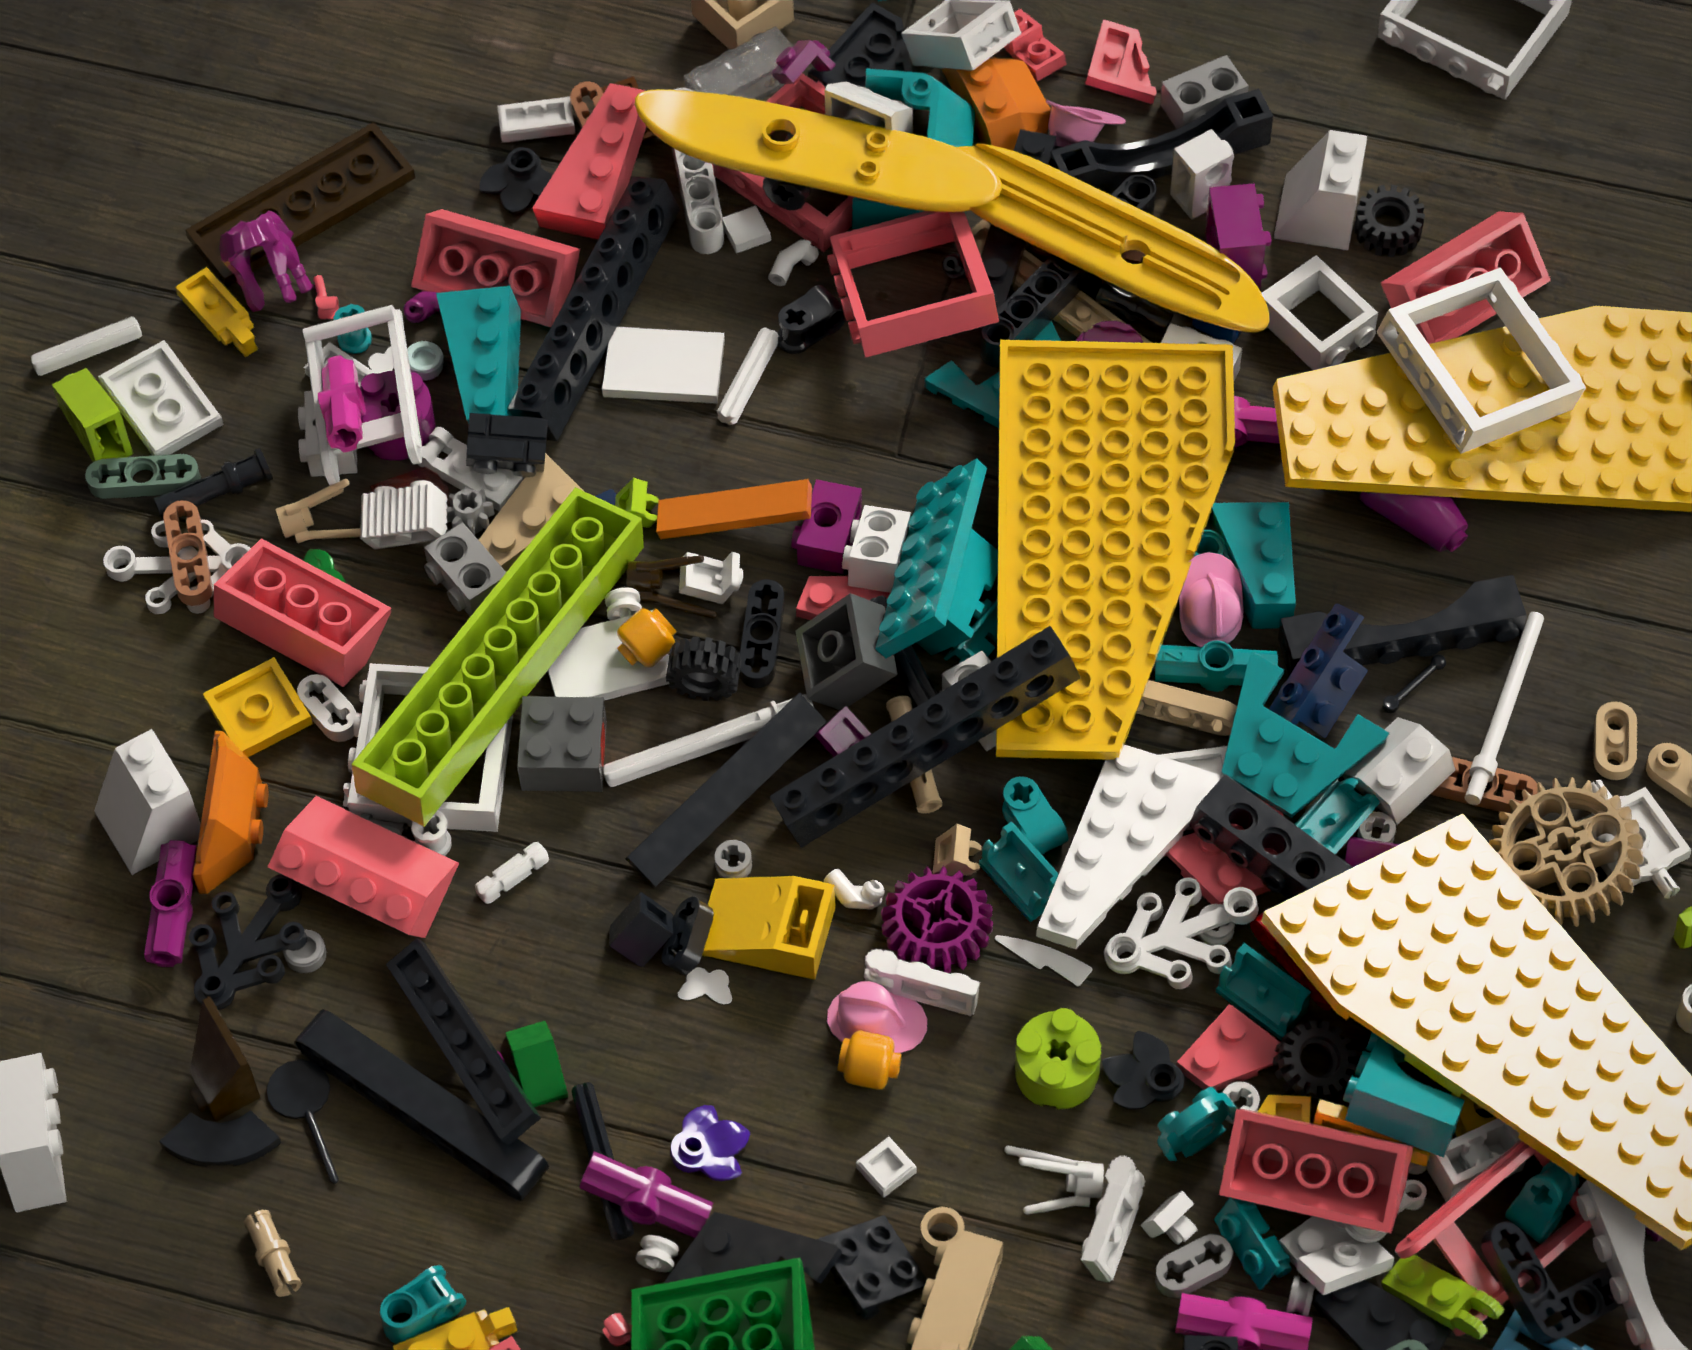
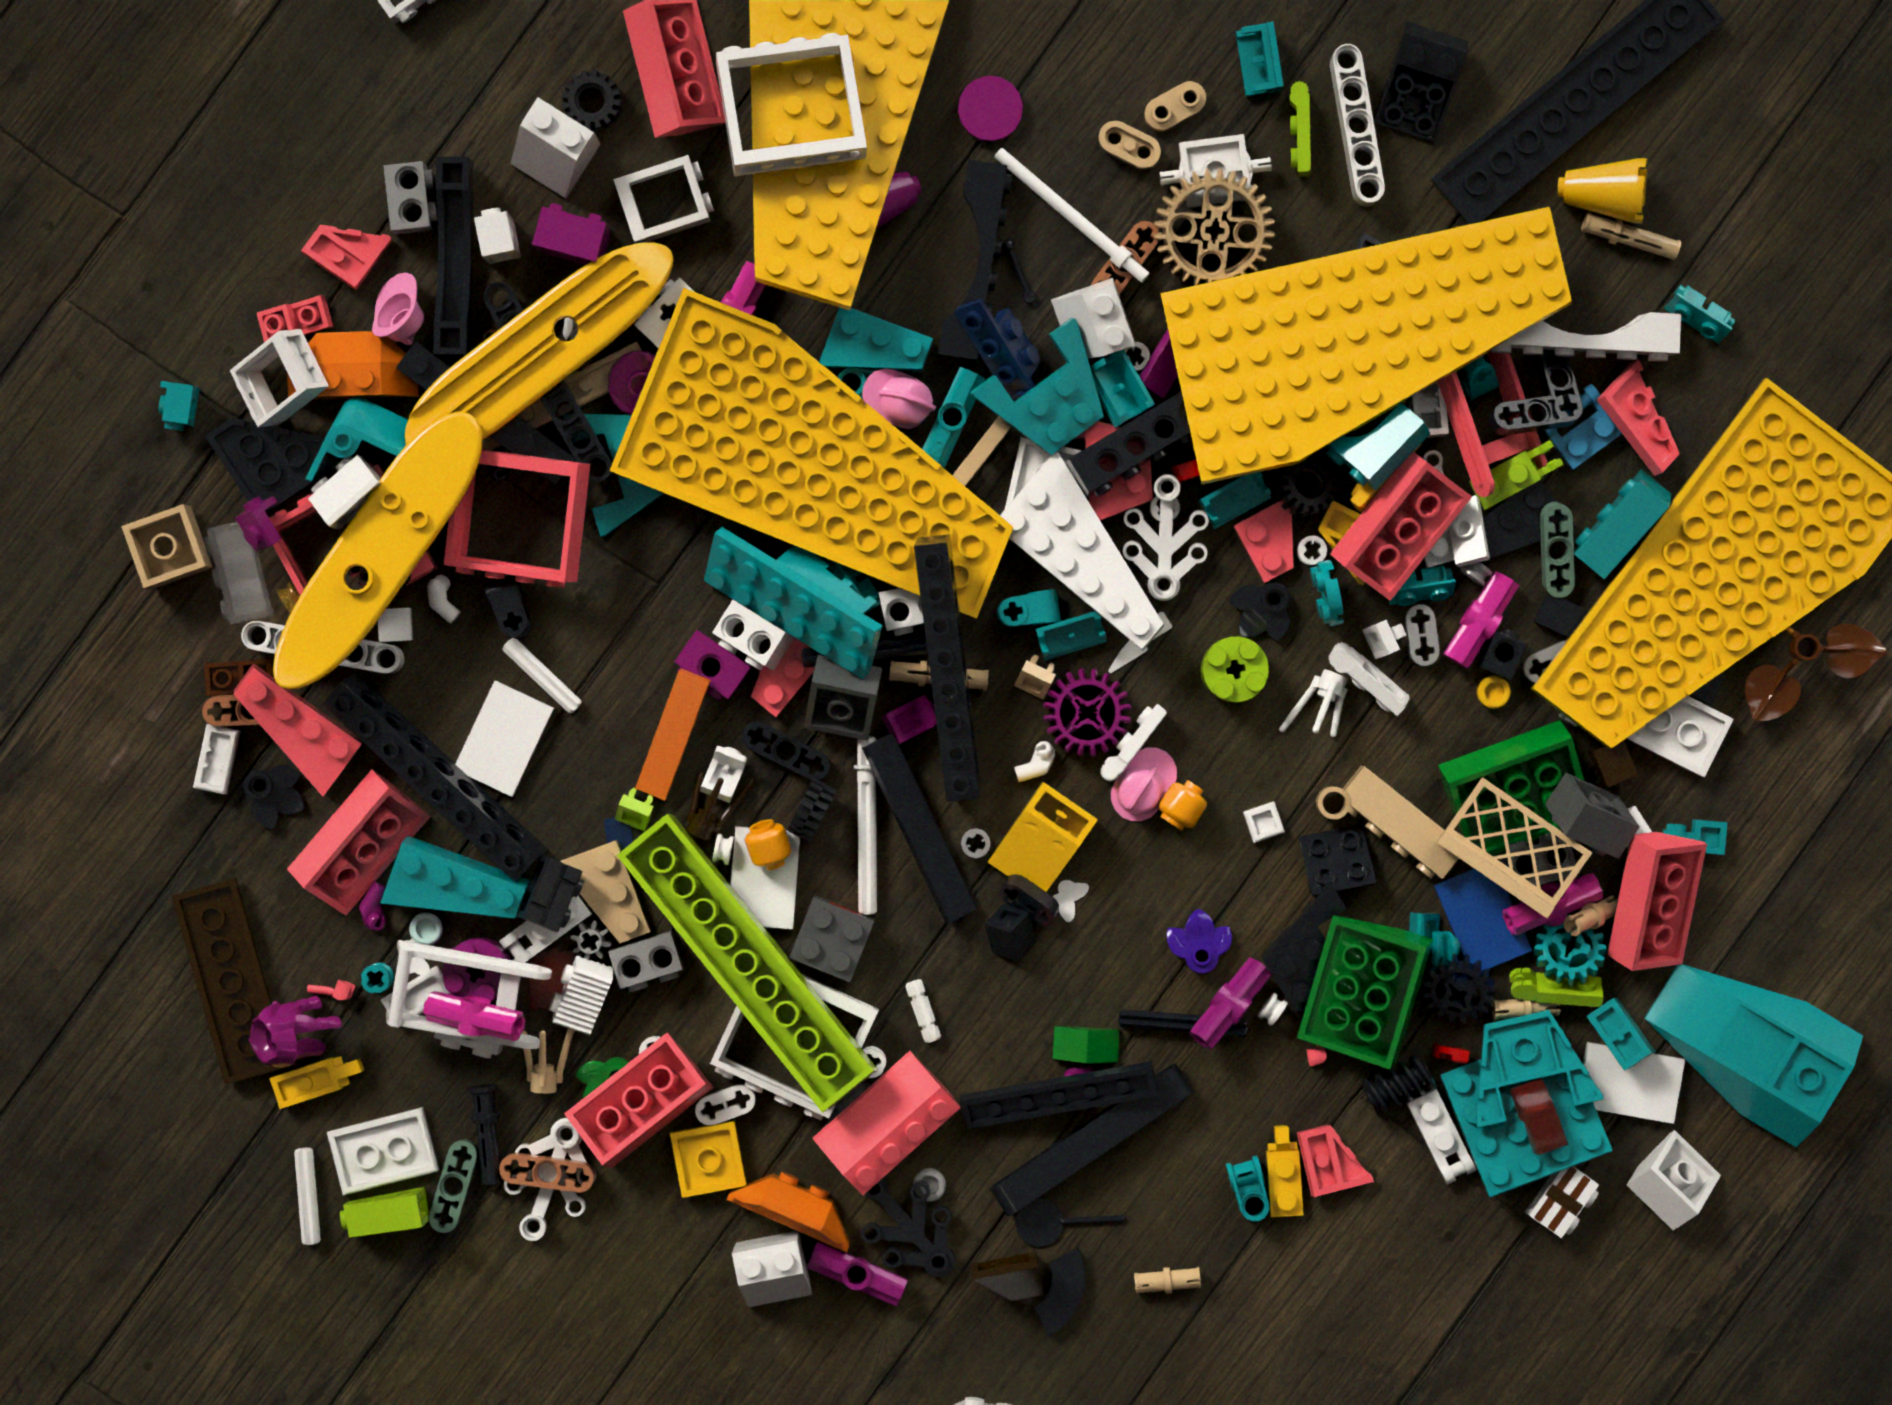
camera: 70 degrees left, 30 degrees up
none -> magenta tile [958,76,1023,142]

